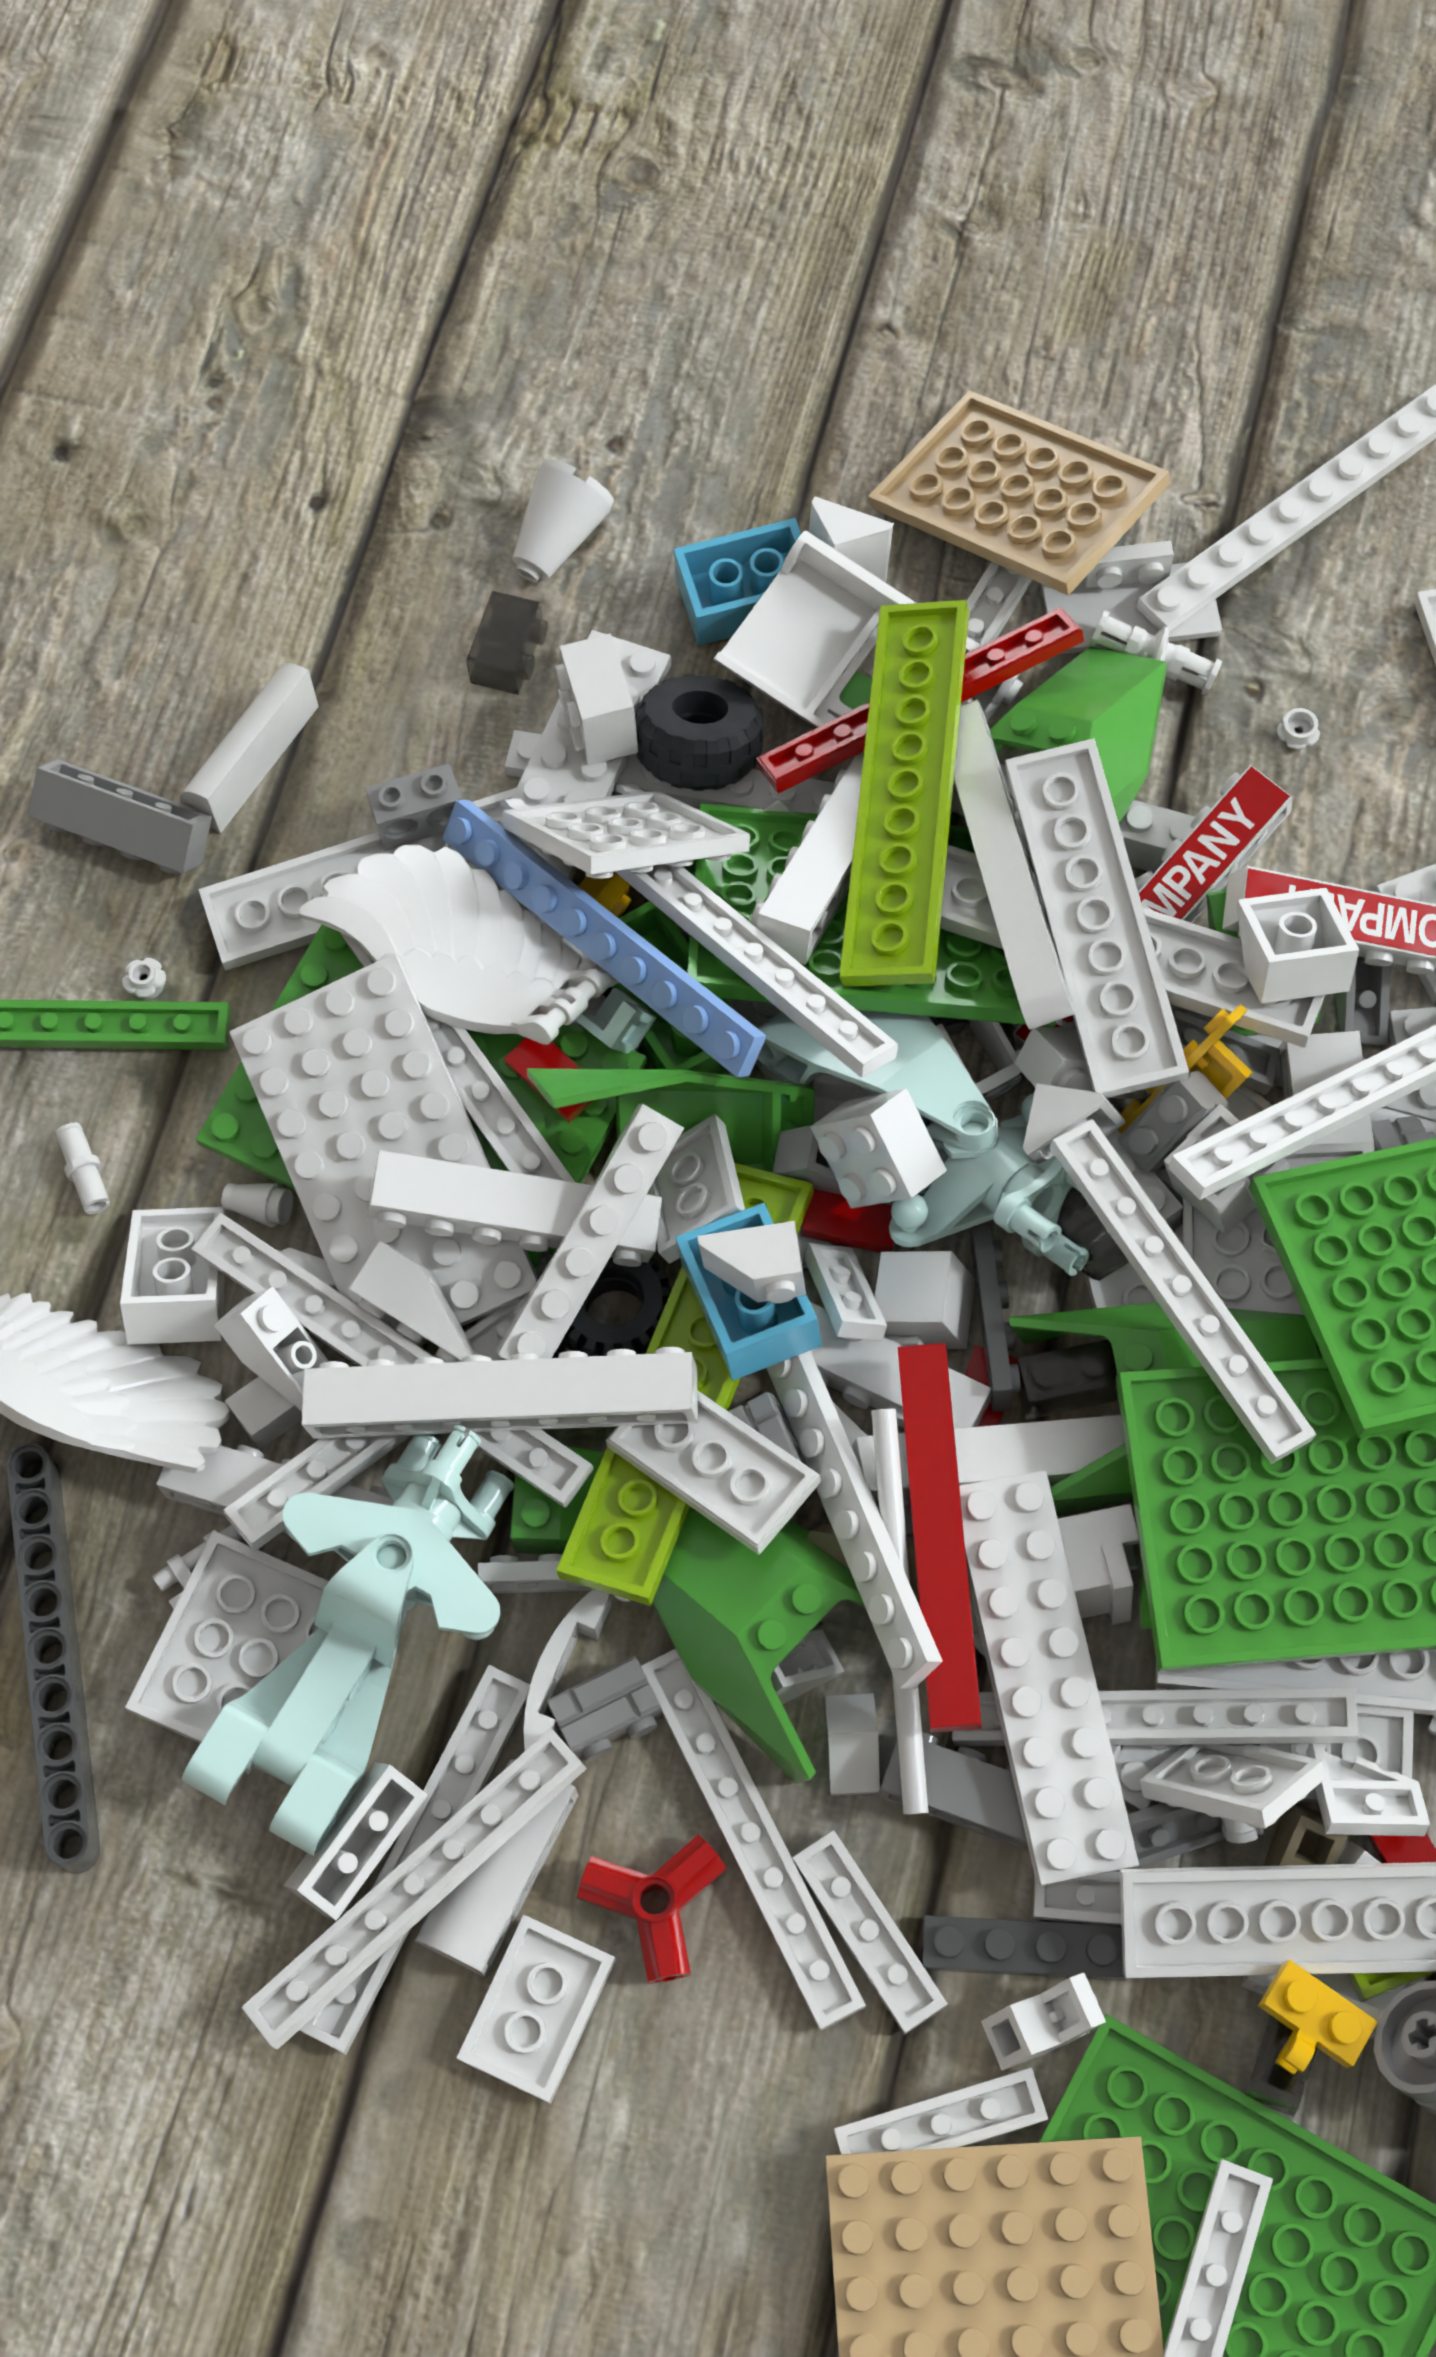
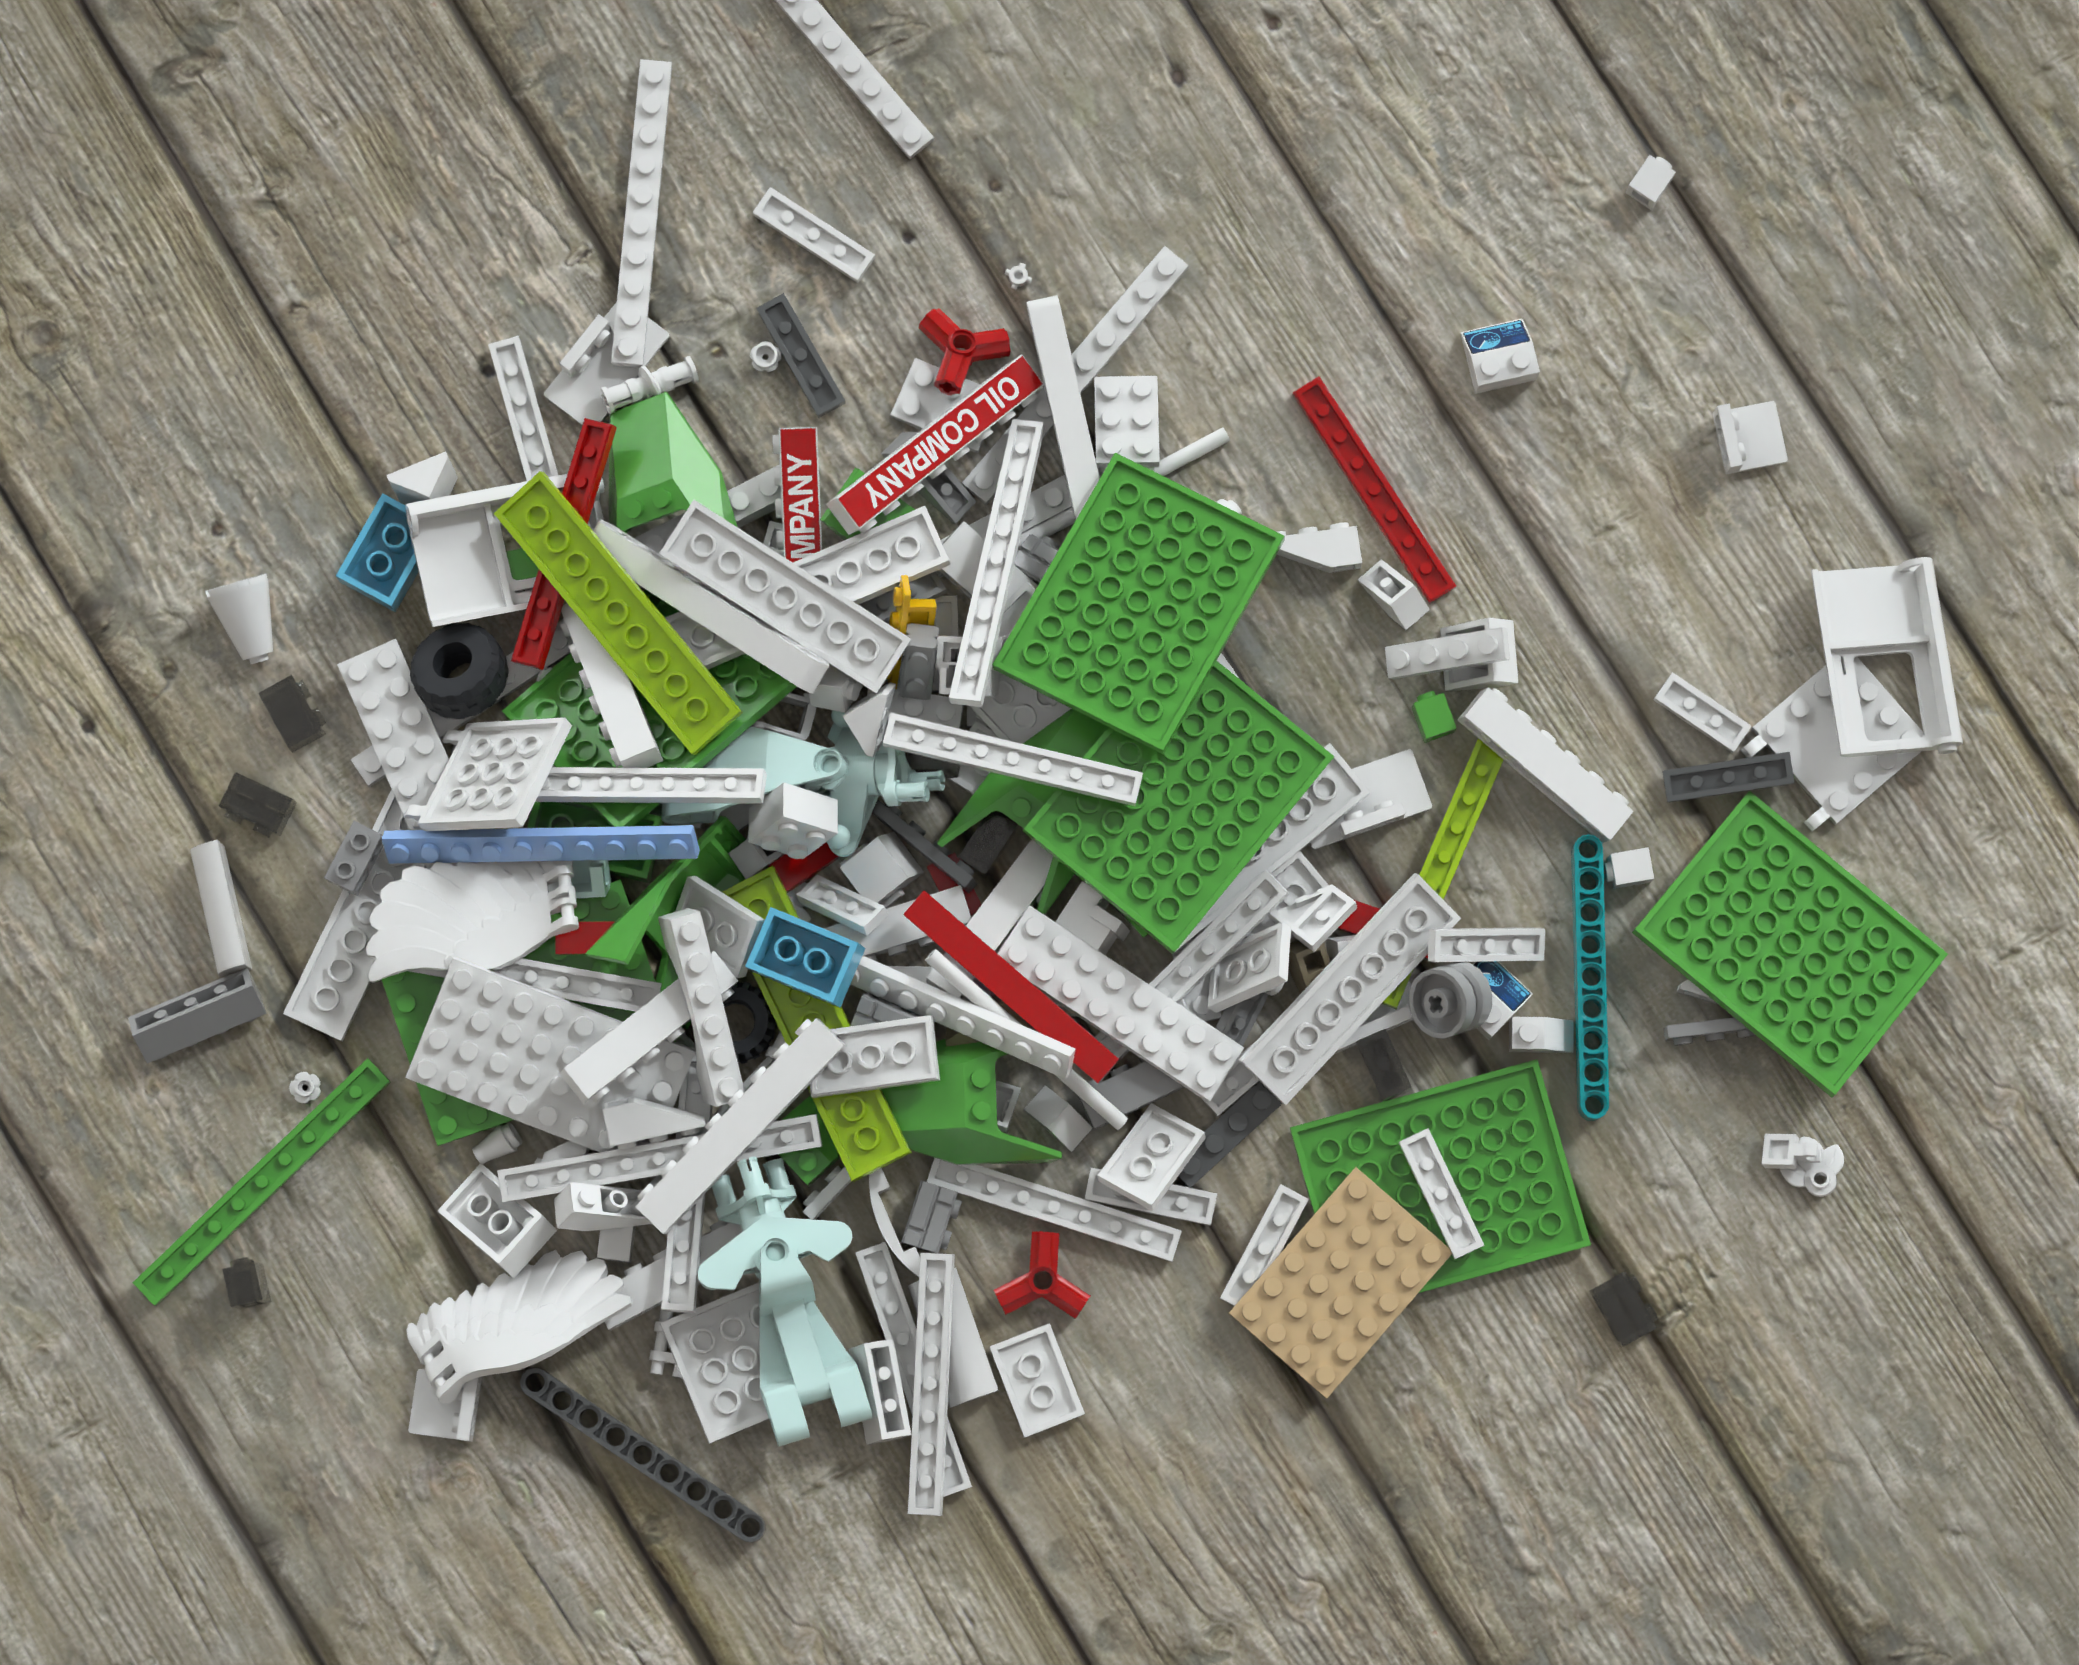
camera: 50 degrees left, 15 degrees up
white pin [55,1122,110,1214] -> none
white brick [555,633,638,766] -> none
white slope [698,1221,806,1303] -> none
tan plate [868,390,1170,596] -> none
white brick [981,1973,1106,2071] -> none
white slope [1237,888,1359,1004] -> none
yellow plate [1258,1959,1378,2075] -> none
none -> clear smoke brick [219,772,297,838]
none -> dark grey plate [756,293,846,418]
none -> white plate [1098,1103,1205,1211]

